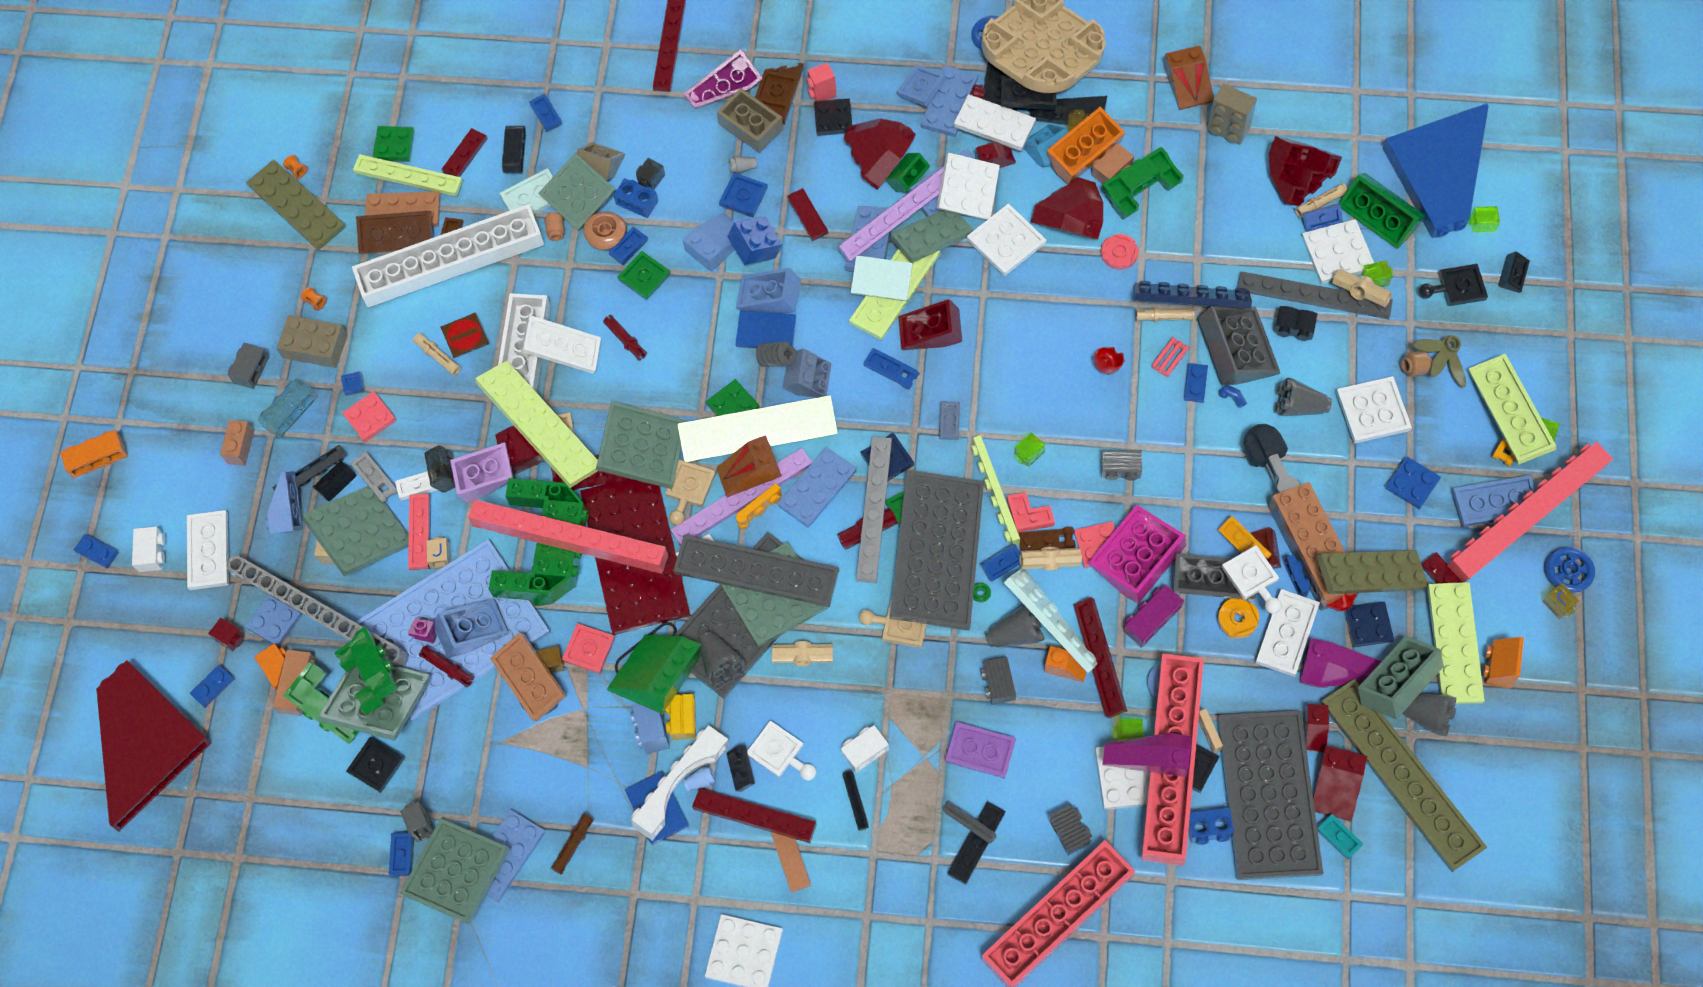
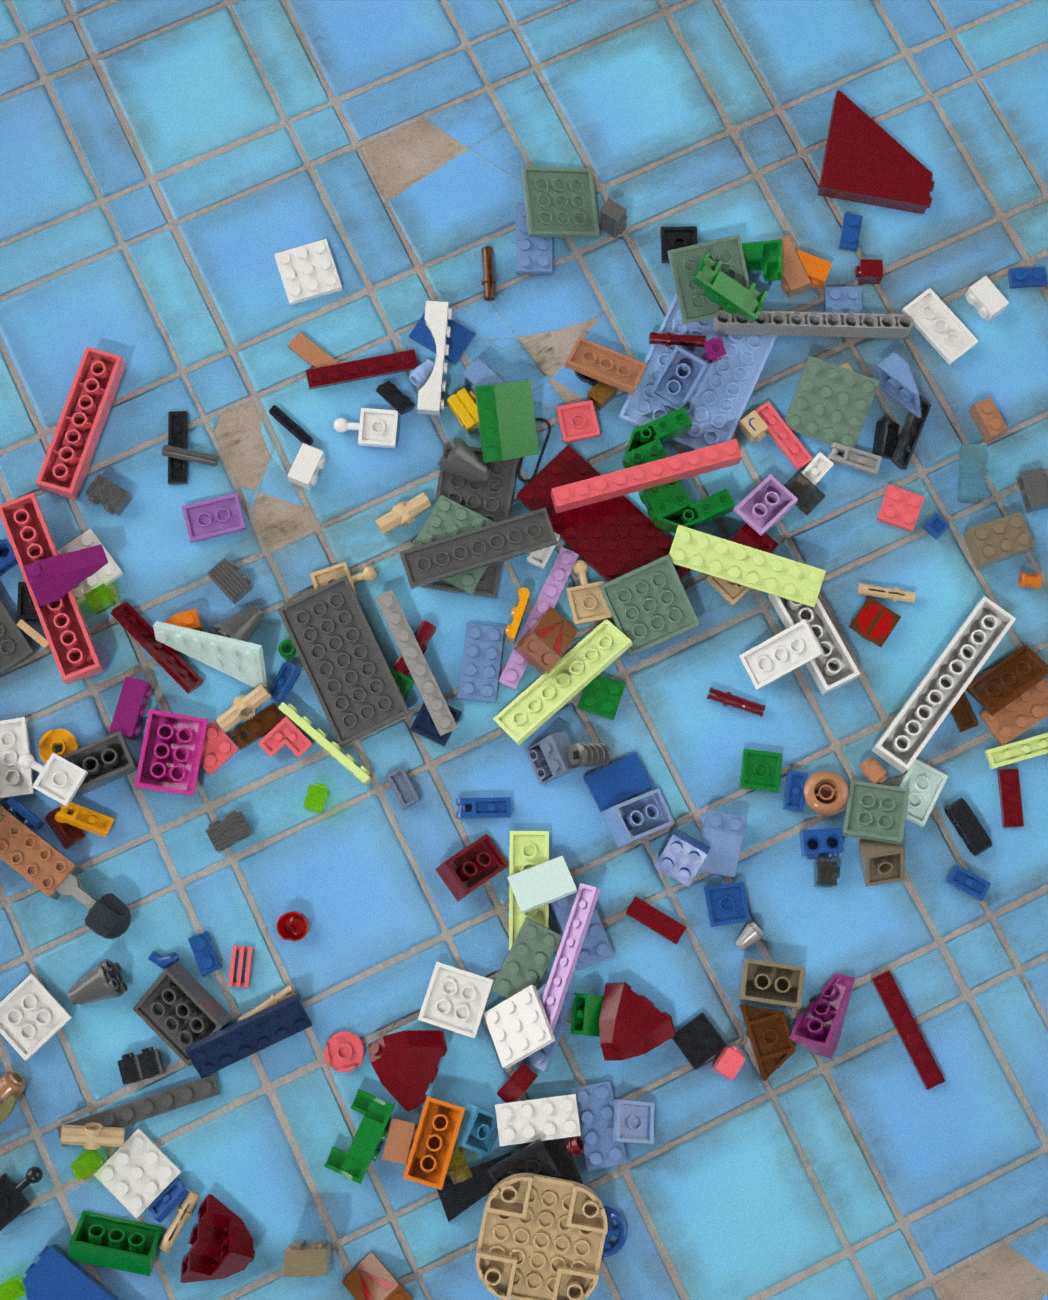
camera: 140 degrees right, 10 degrees up
blue plate [389,833,413,876] -> none

